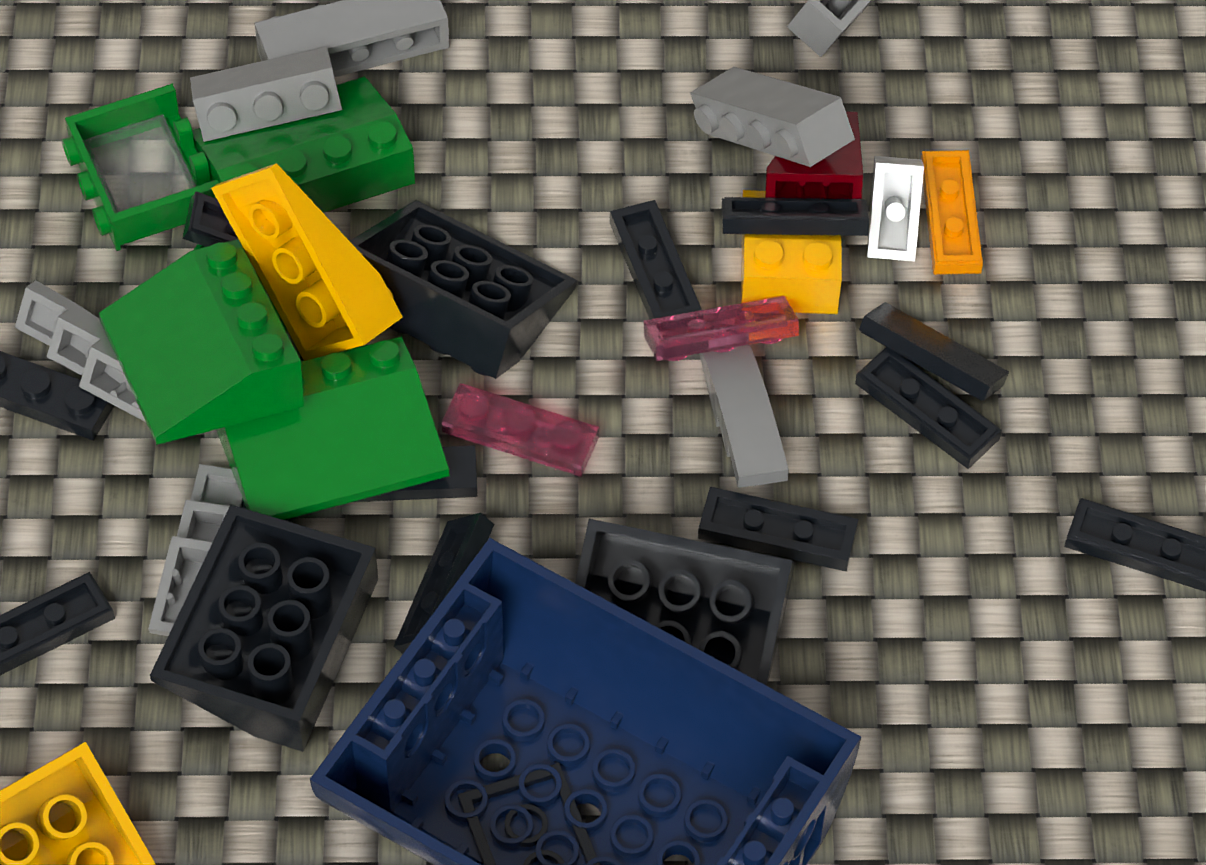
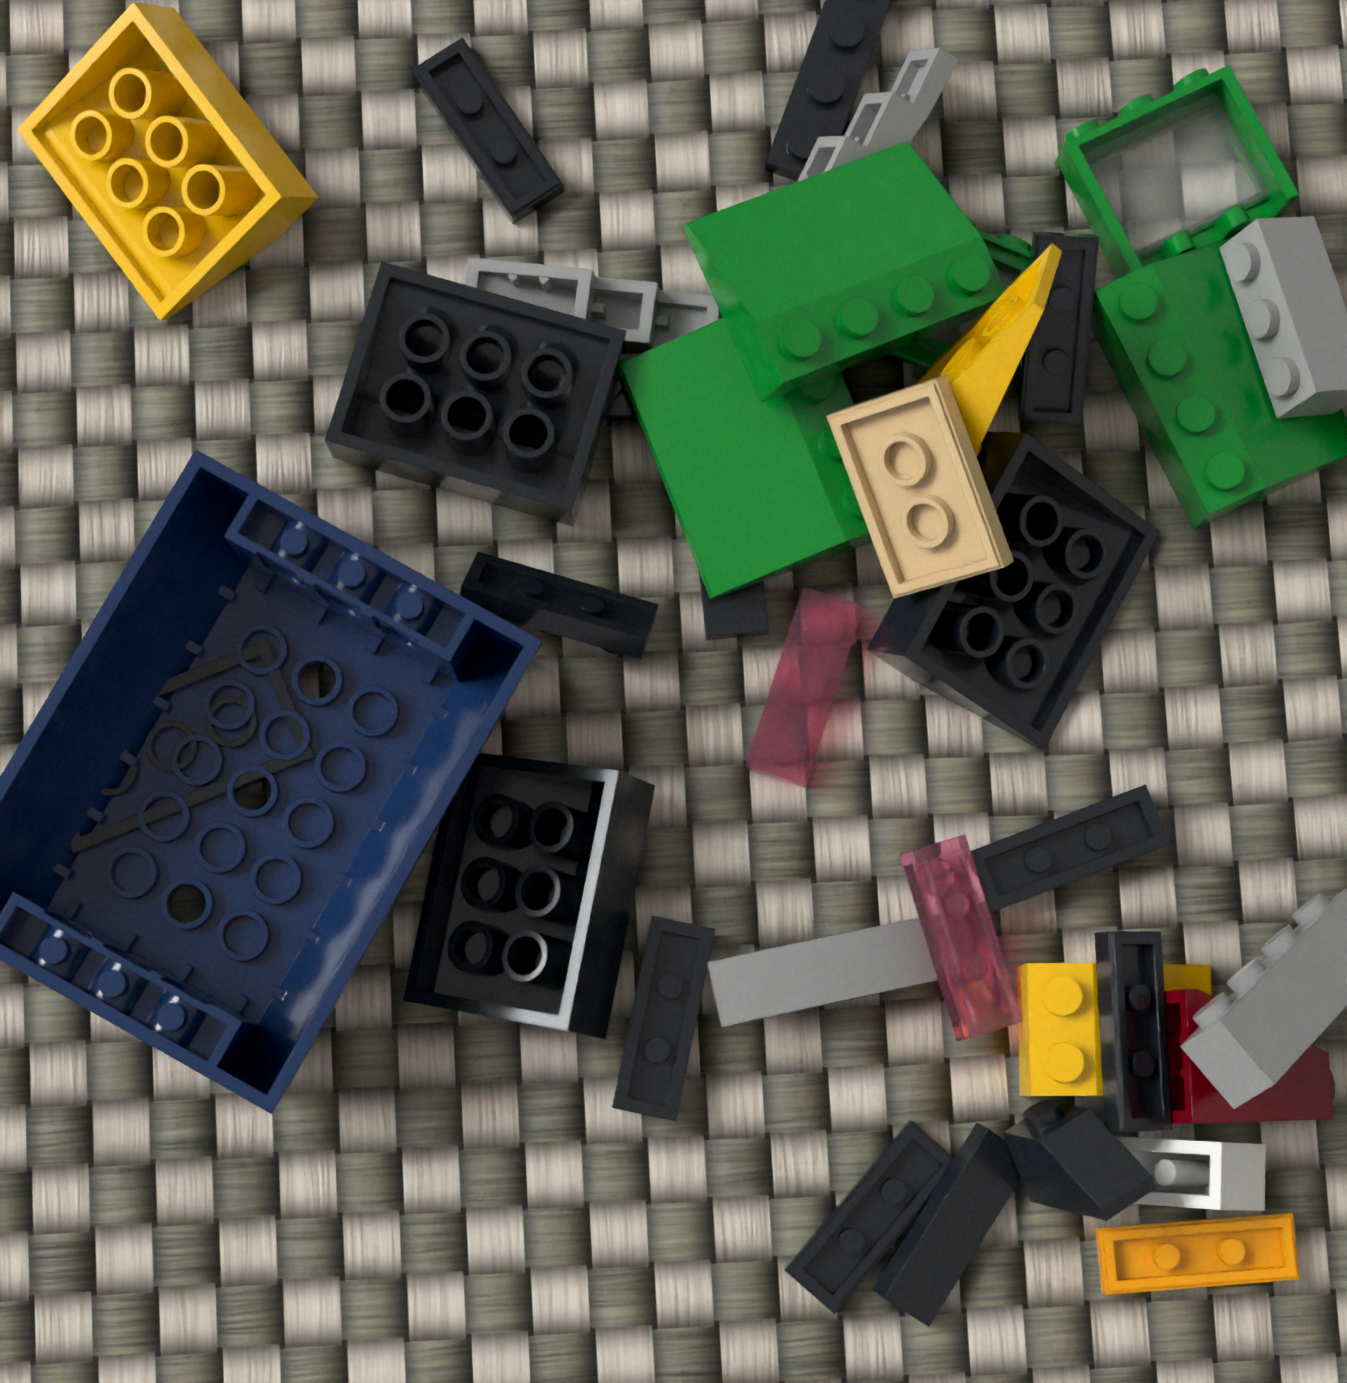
camera: 85 degrees right, 25 degrees up
none -> tan tile [826,374,1014,599]
none -> black slope [1003,1099,1157,1221]

